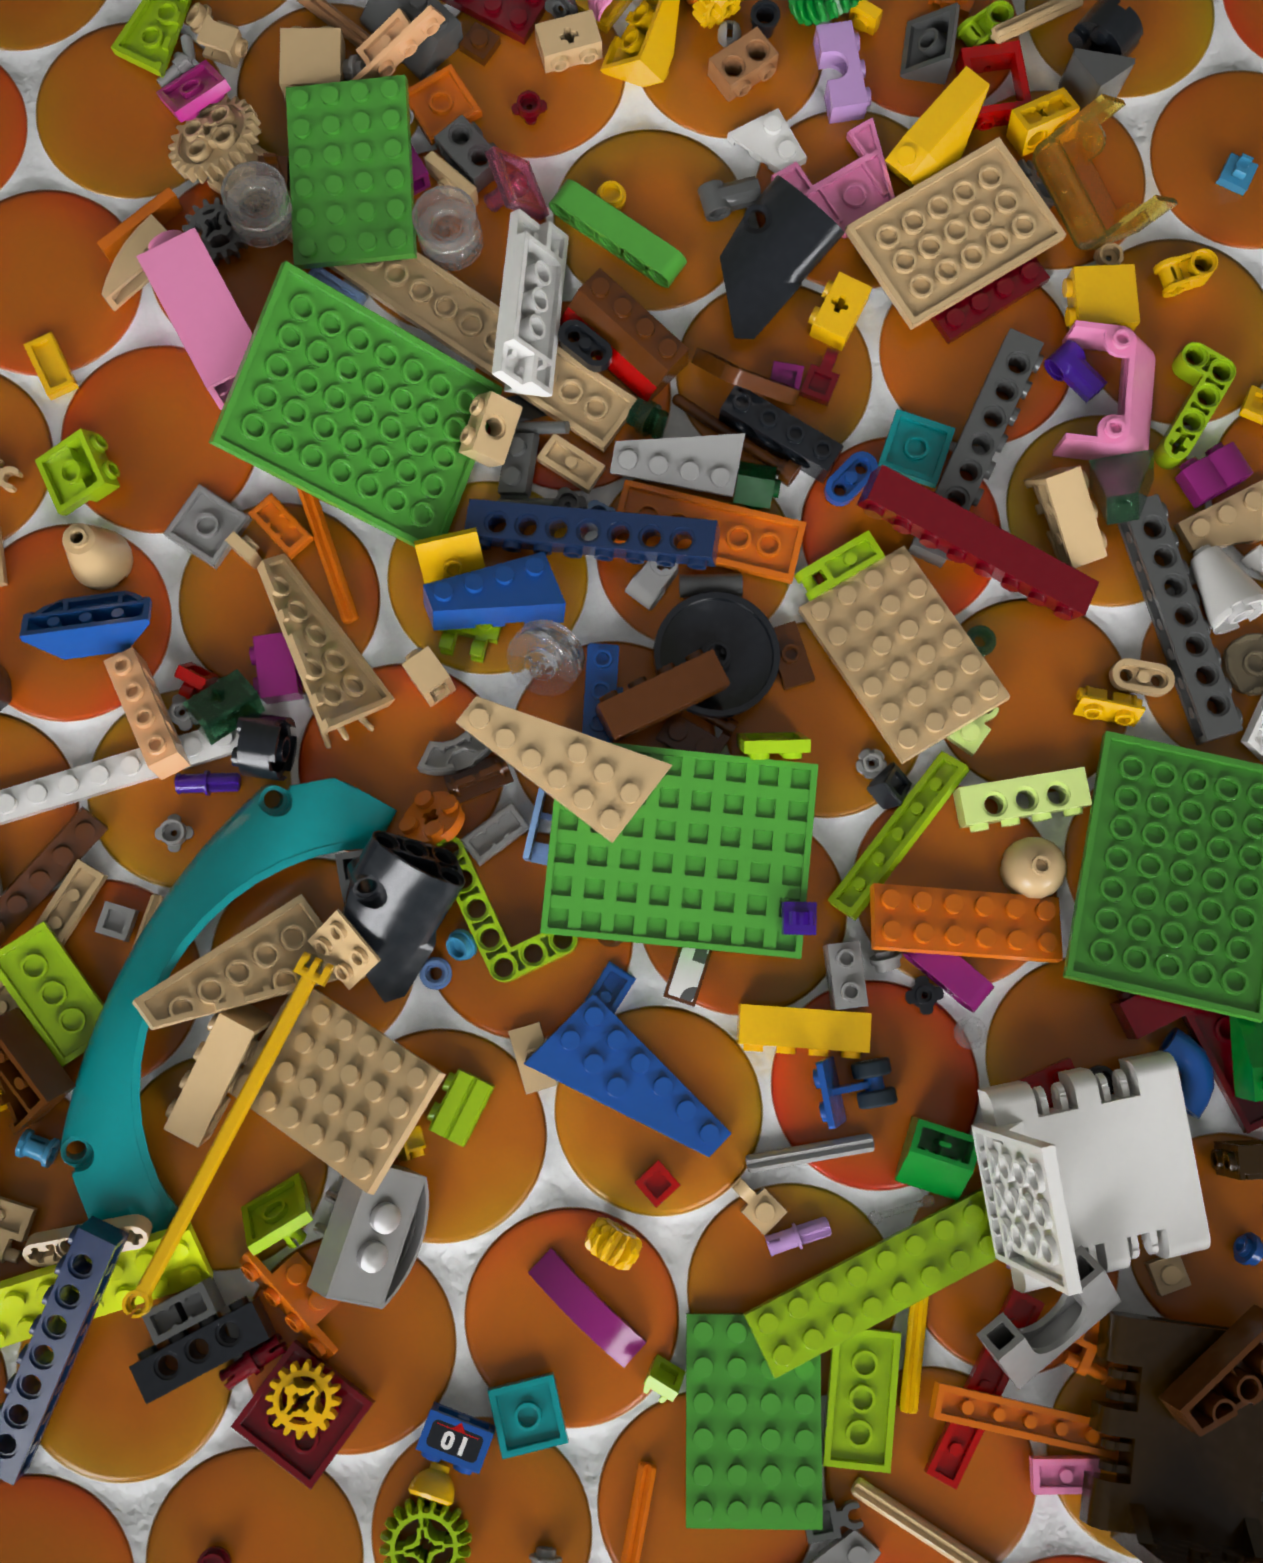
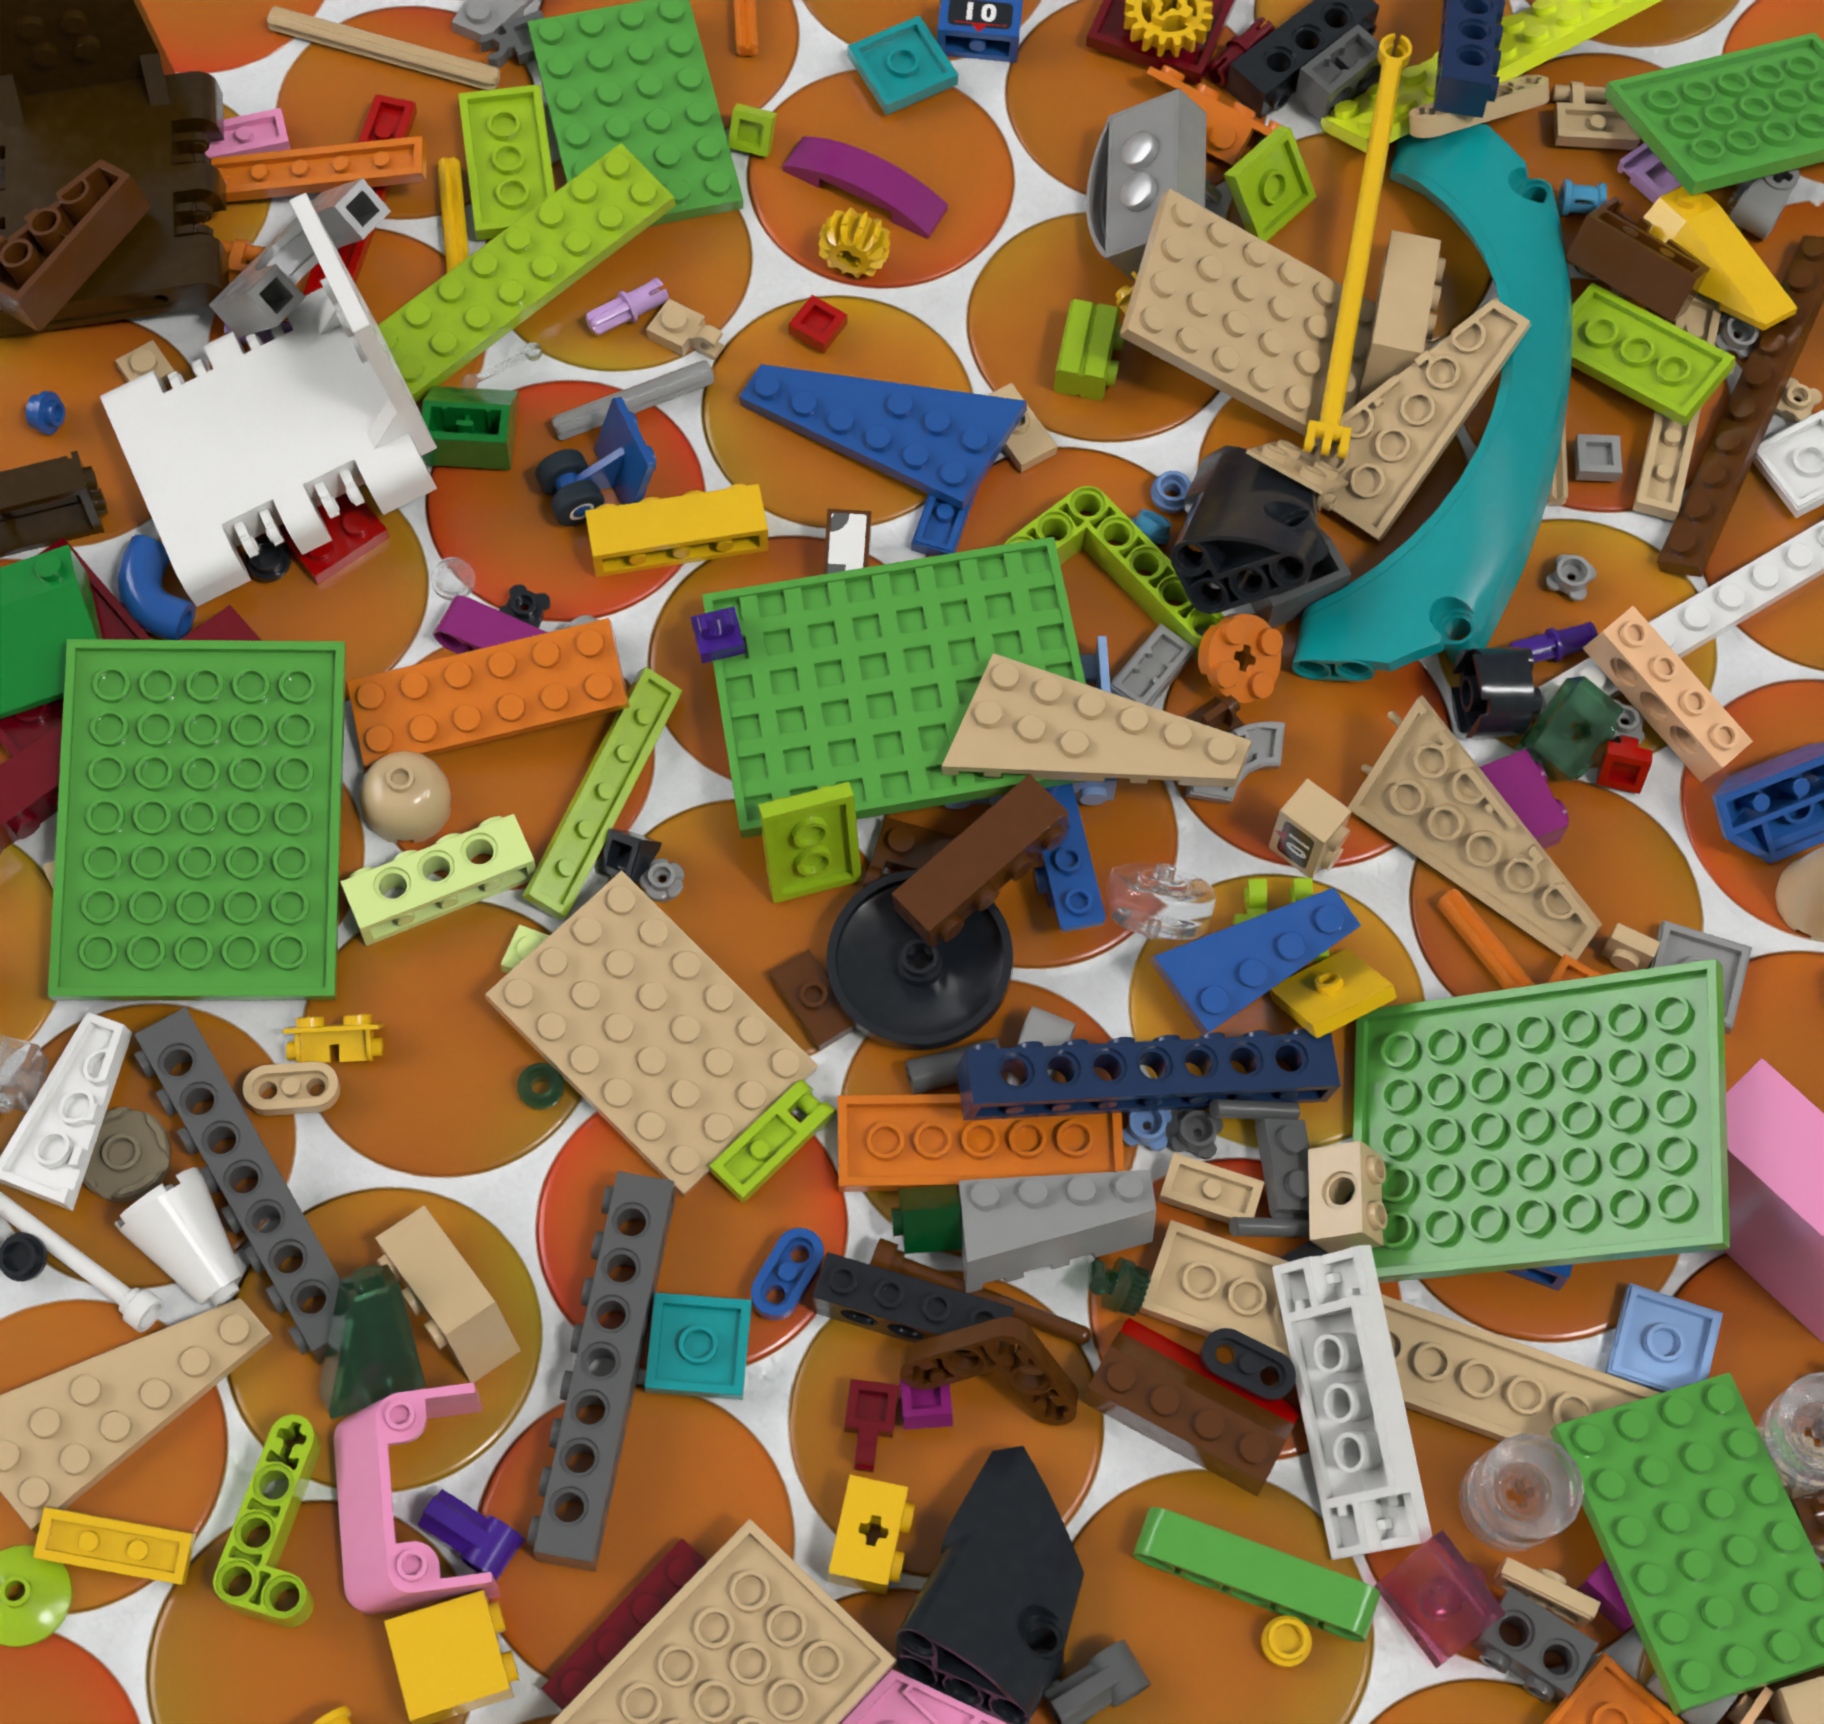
camera: 165 degrees right, 15 degrees down
light grey brick [823,941,869,1010] -> none
dark red brick [857,464,1099,621] -> none
magenta brick [1175,442,1254,509] -> none

